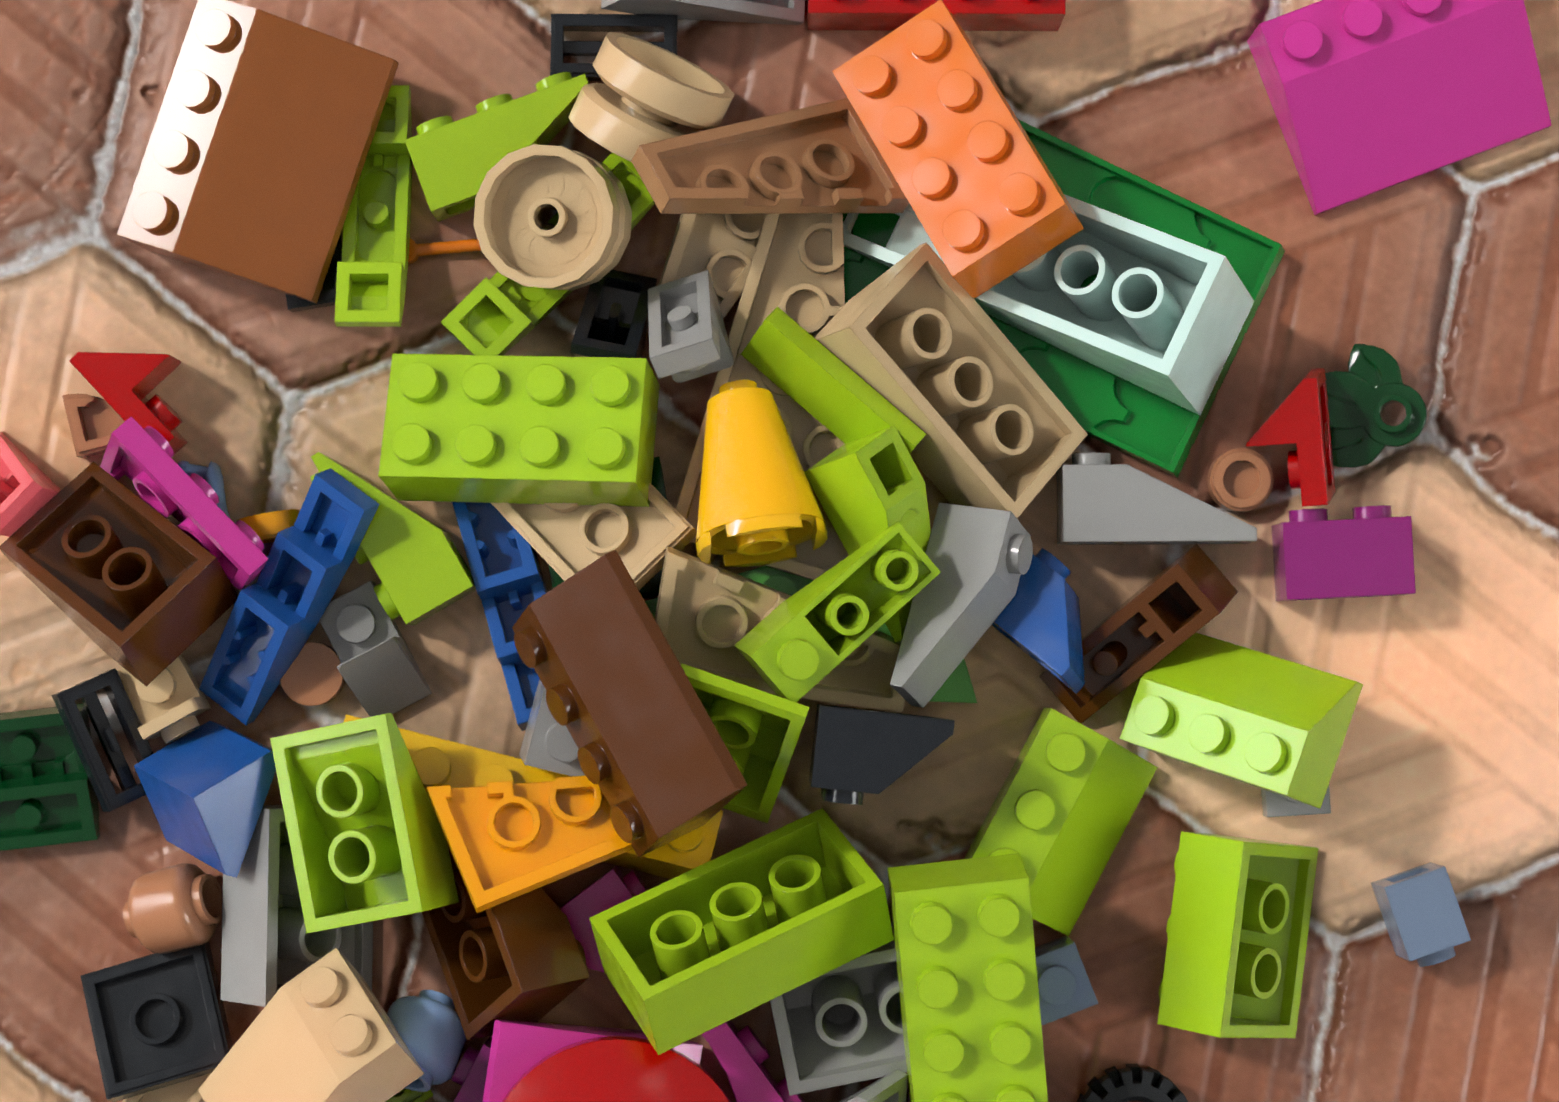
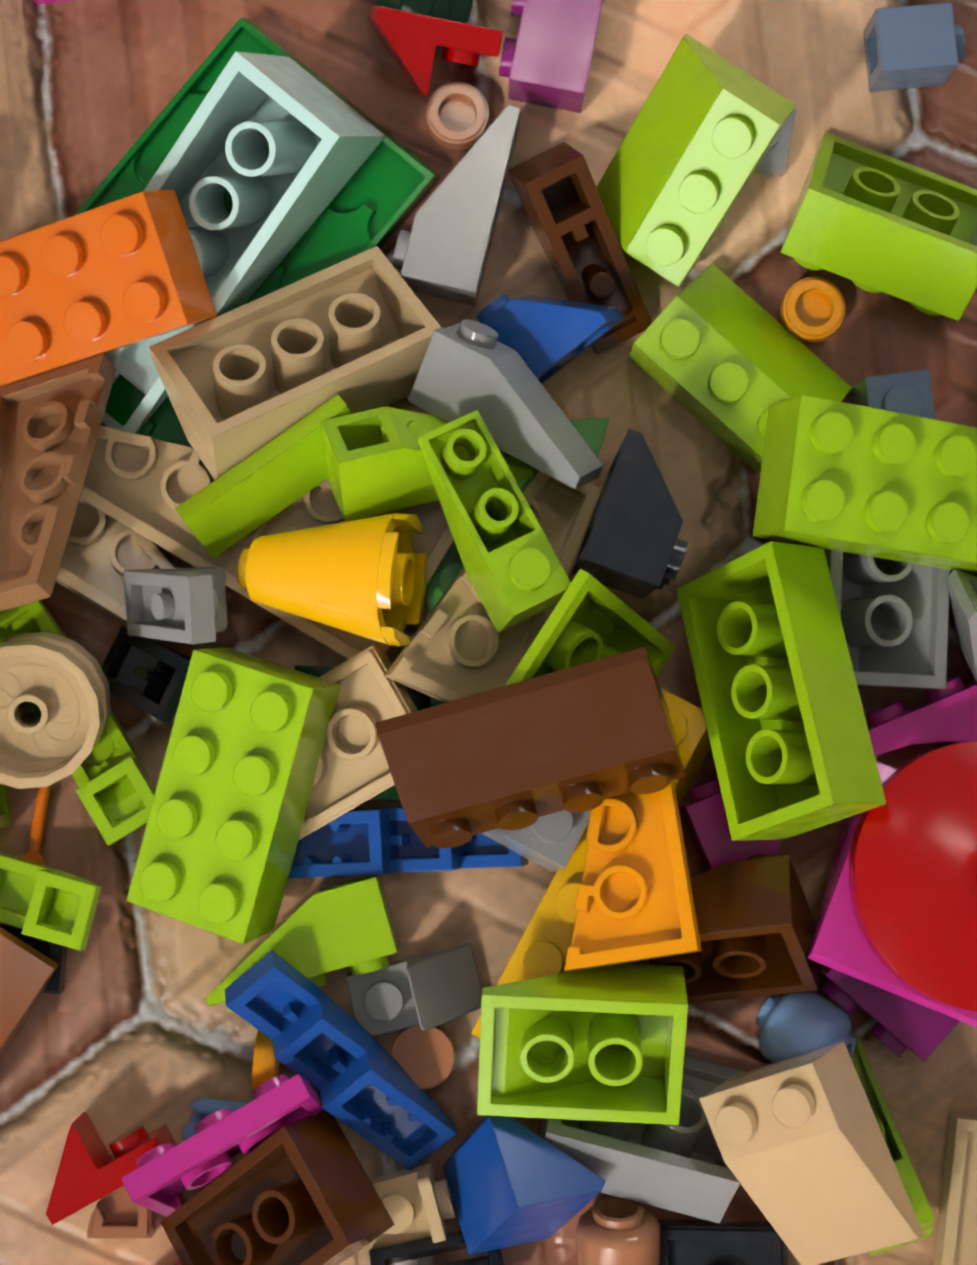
camera: 80 degrees left, 0 degrees up
none -> light orange tile [779,277,845,343]

